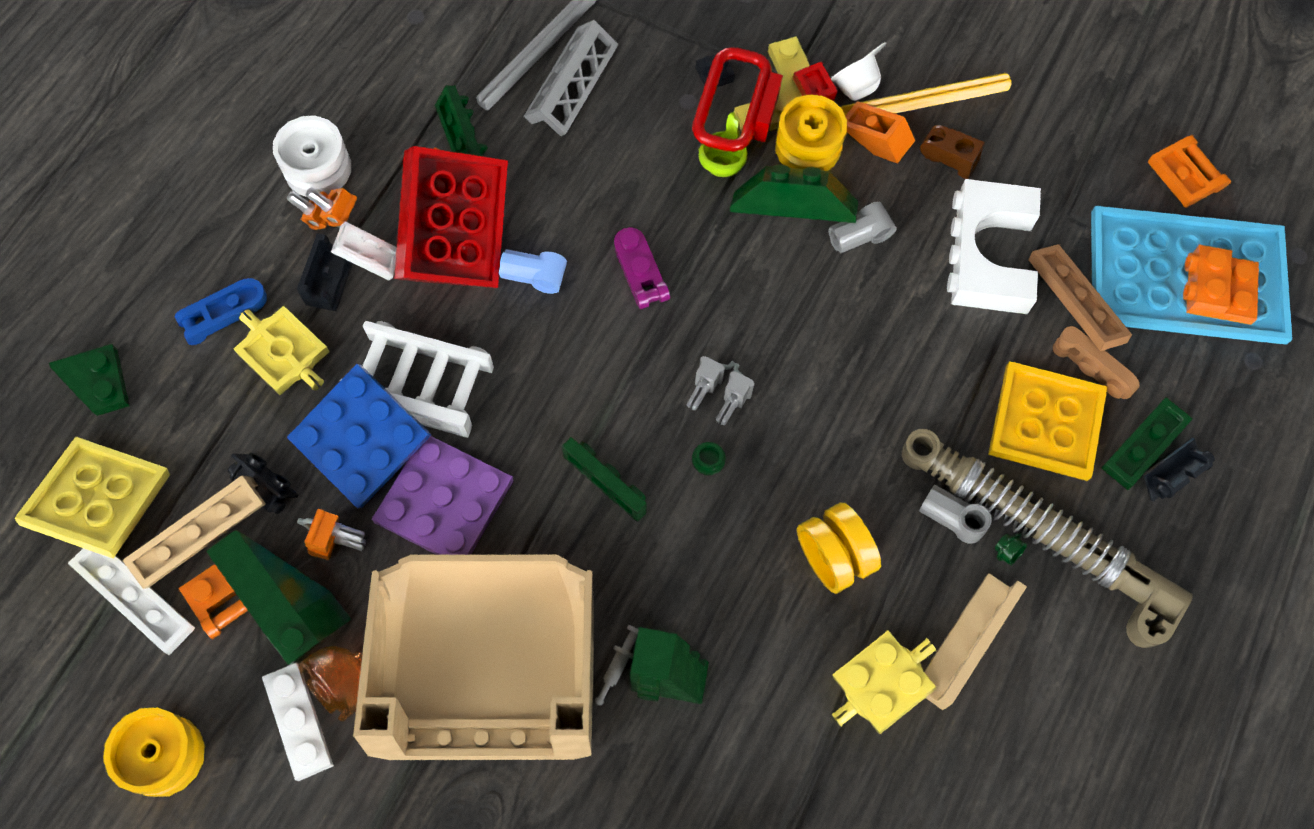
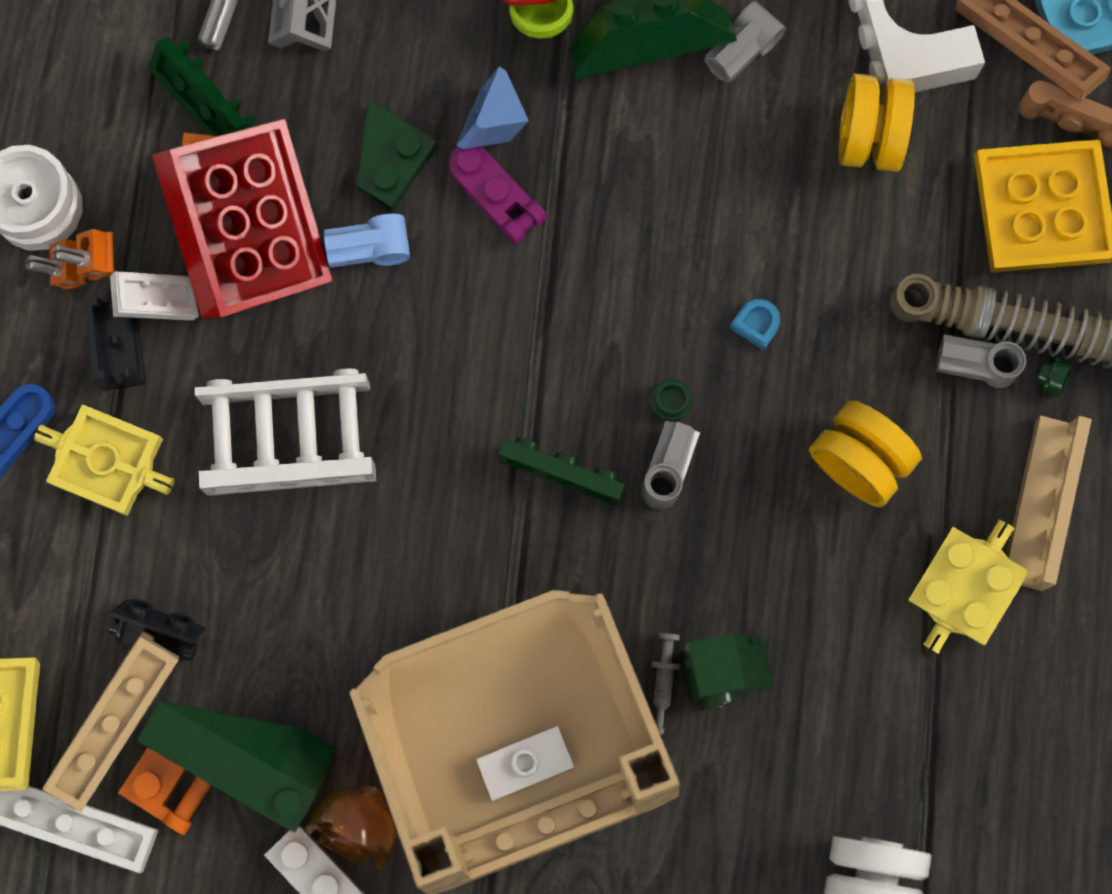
camera: 20 degrees left, 10 degrees up
blue plate [287,364,432,508] -> none
orange piece [297,509,366,561] -> none
medium lavender plate [372,436,514,555] -> none
light grey piece [687,356,754,425] -> none
none -> dark green wing [357,100,438,212]
none -> medium blue slope [457,67,529,150]
none -> white plate [476,726,574,801]
none -> light grey piece [641,421,700,510]
none -> dark azure tile [729,299,780,351]
none -> yellow wheel [839,73,915,172]

